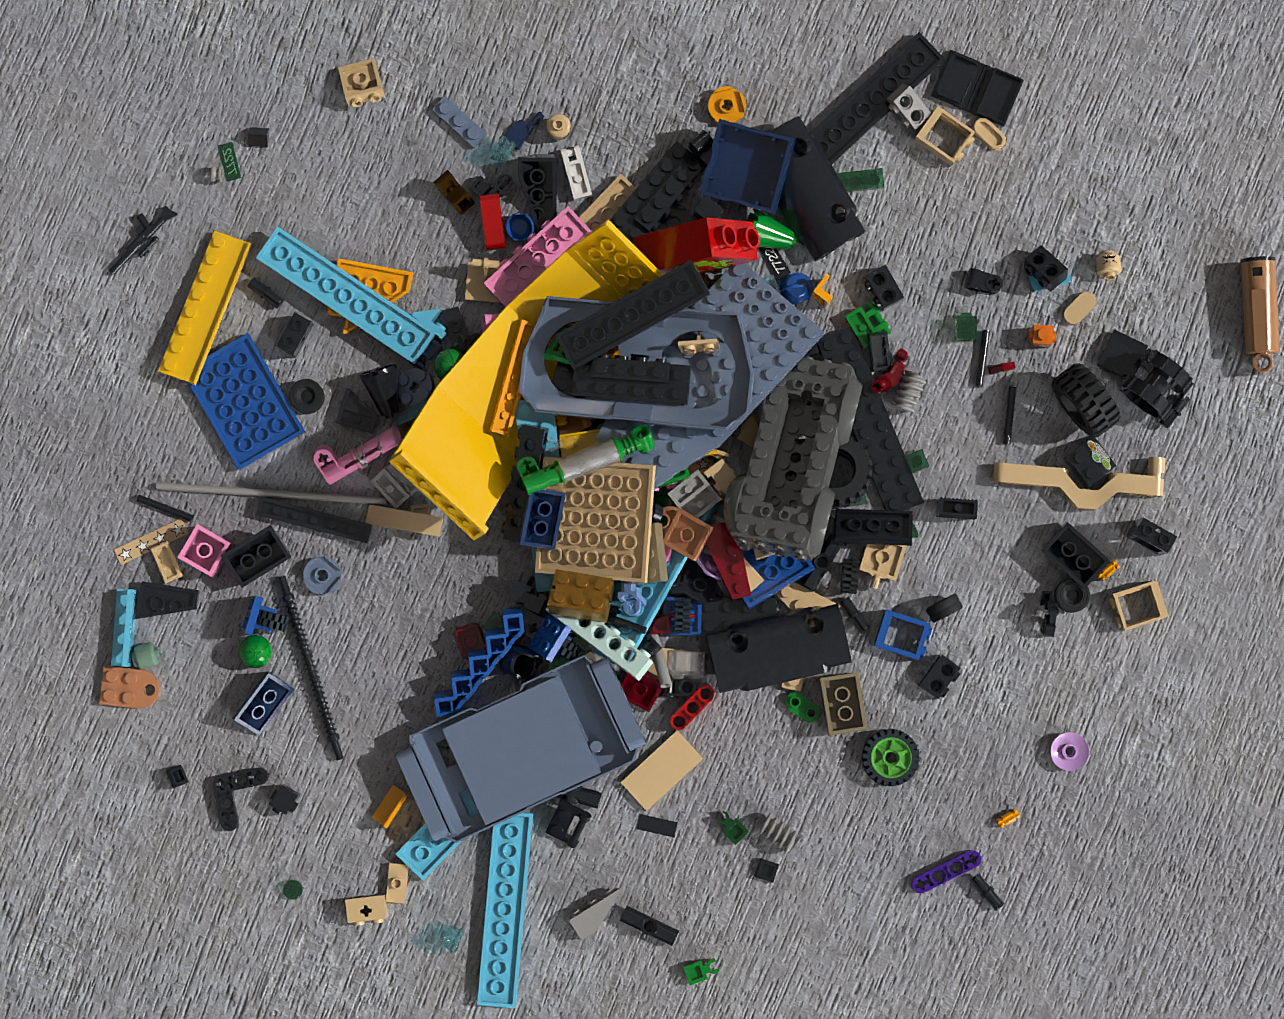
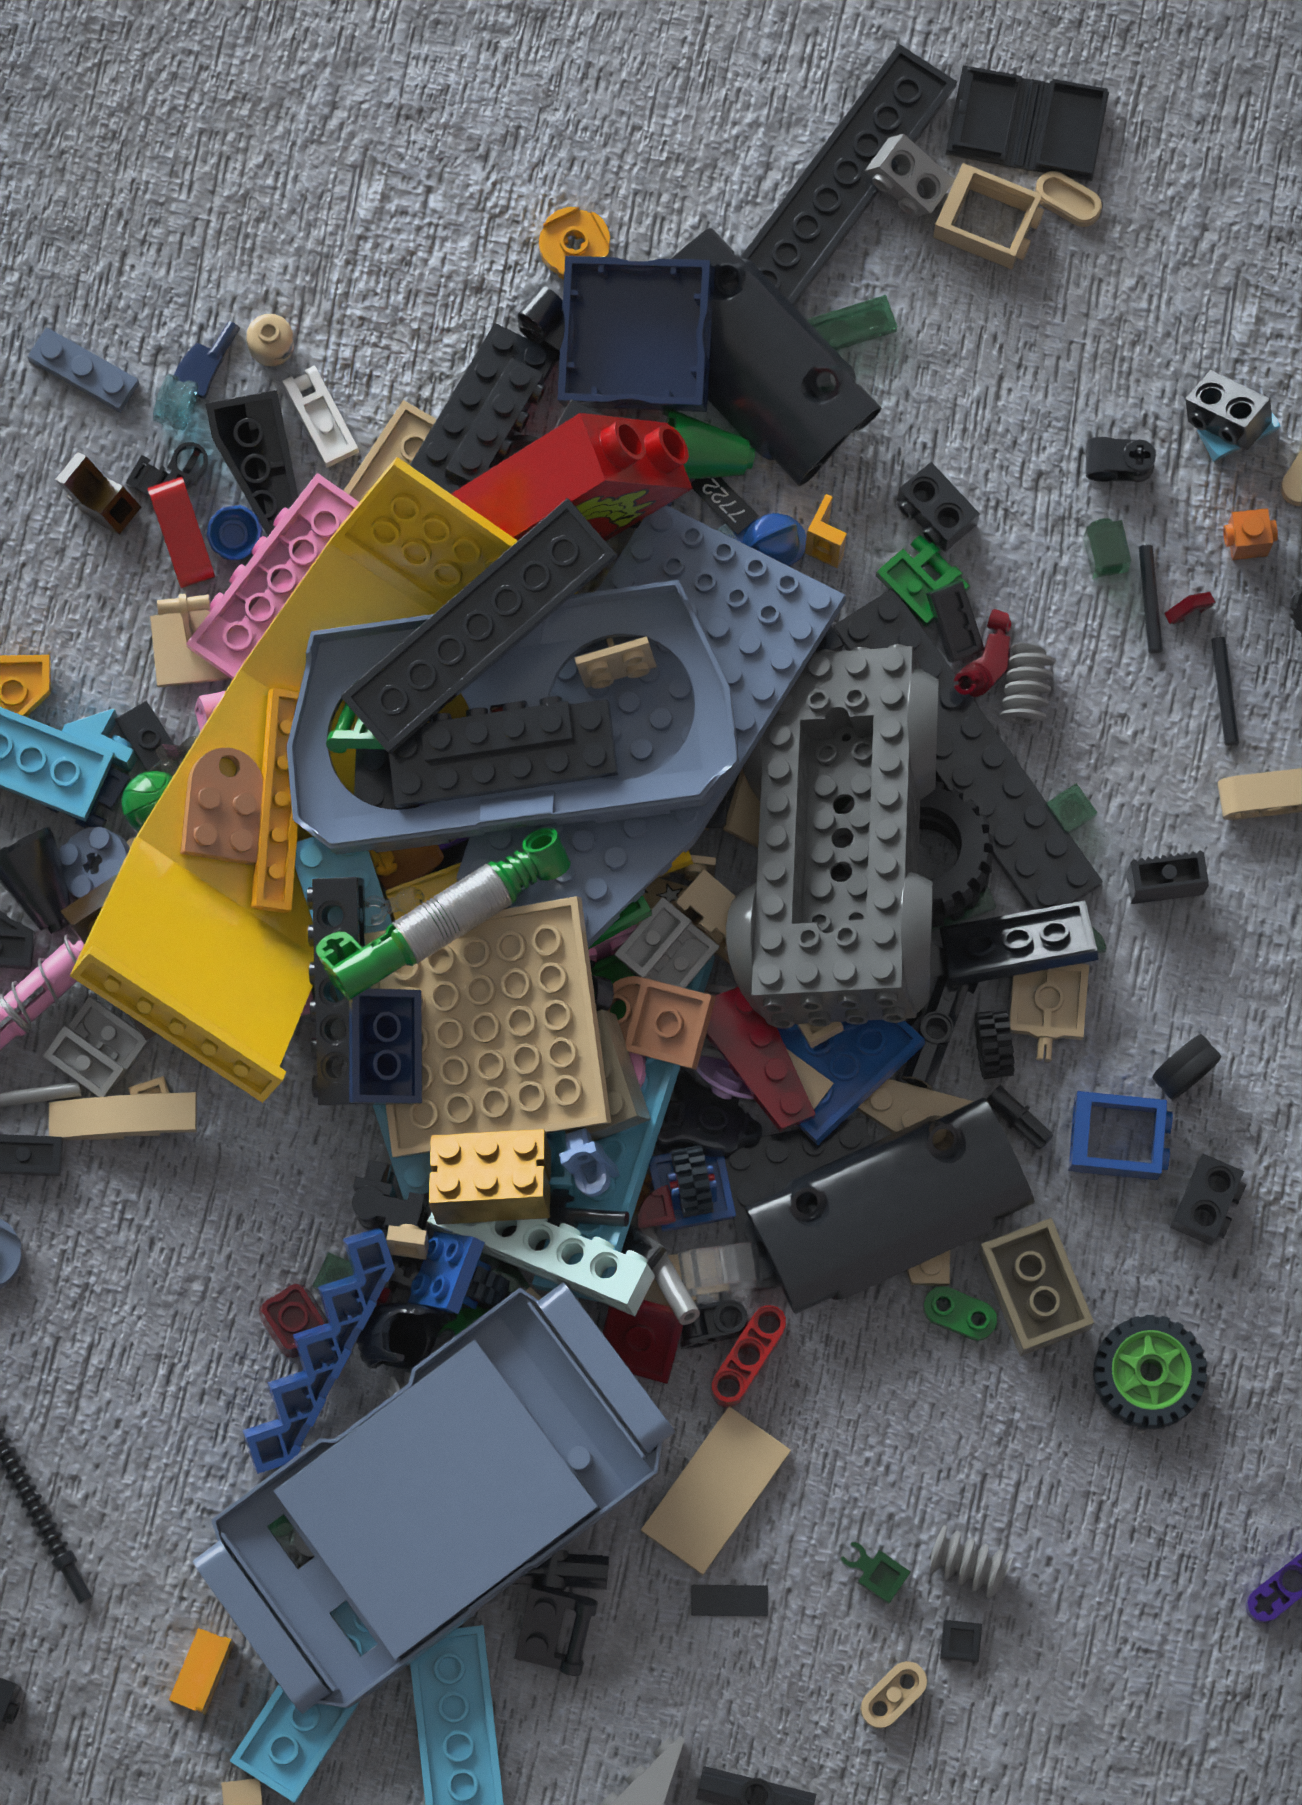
camera: 10 degrees left, 10 degrees down
none -> nougat plate [180,748,263,865]
none -> tan plate [386,1224,429,1260]
none -> tan plate [860,1661,927,1729]

